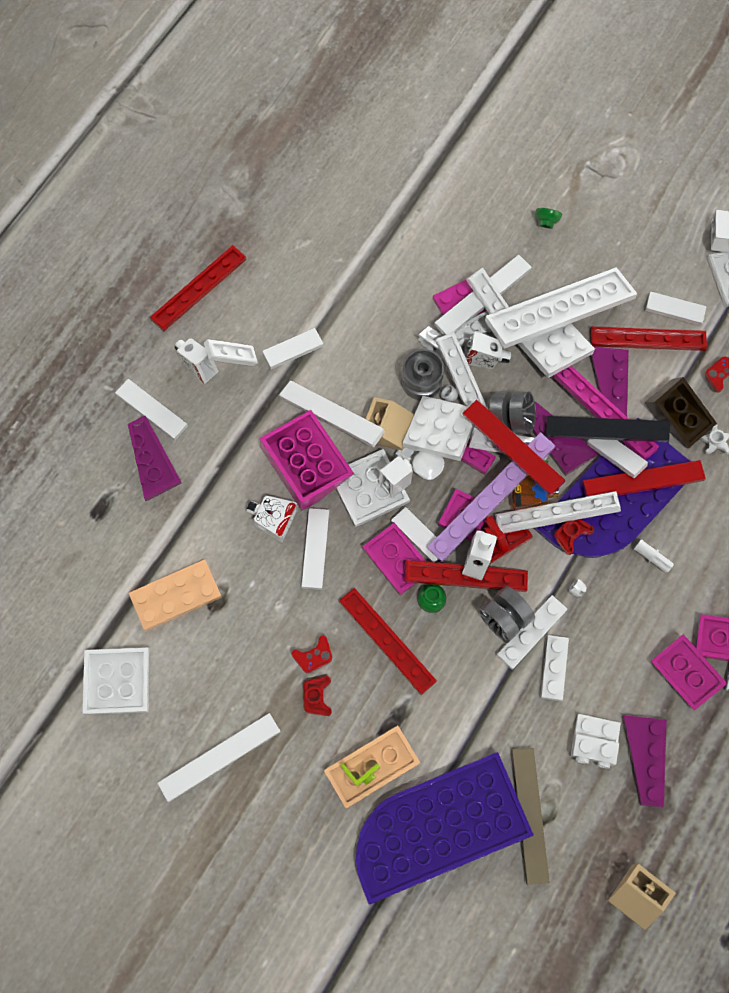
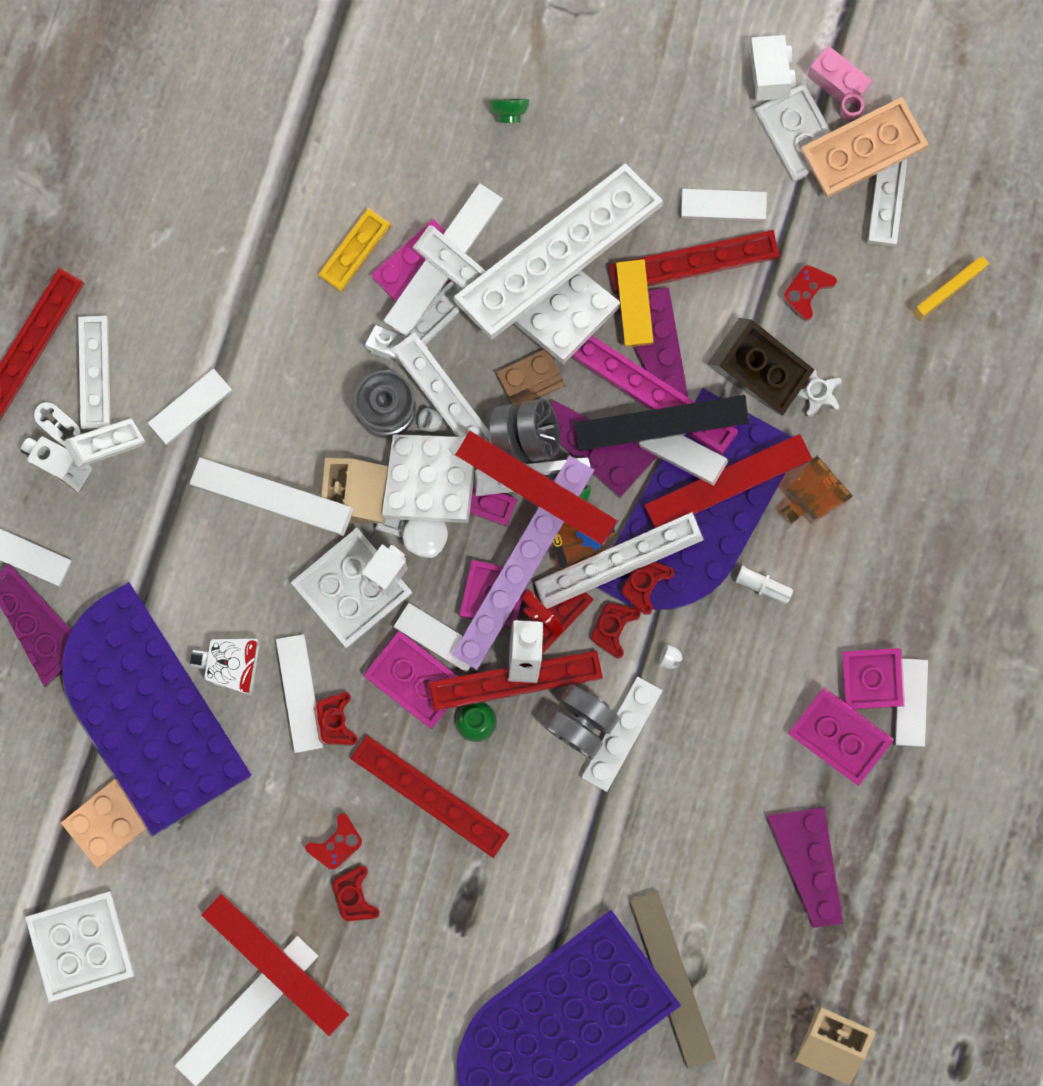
camera: 15 degrees left, 10 degrees up
dark pink slope [260,410,354,511] -> none
light nougat plate [324,726,420,809] -> none
lime bracket [340,763,380,788] -> none
white torso [464,332,511,369] -> none
white plate [540,635,569,701] -> none
white plate [570,714,621,769] -> none
none -> white beam [34,402,82,448]
none -> dark purple plate [62,582,252,837]
none -> white plate [78,316,111,431]
none -> red tile [201,894,350,1036]
none -> red piece [314,692,358,746]
none -> yellow tile [318,208,391,293]
none -> medium nougat plate [496,349,566,405]
none -> red piece [591,603,641,659]
none -> yellow tile [616,259,654,348]
none -> clear orange torso [780,455,853,525]

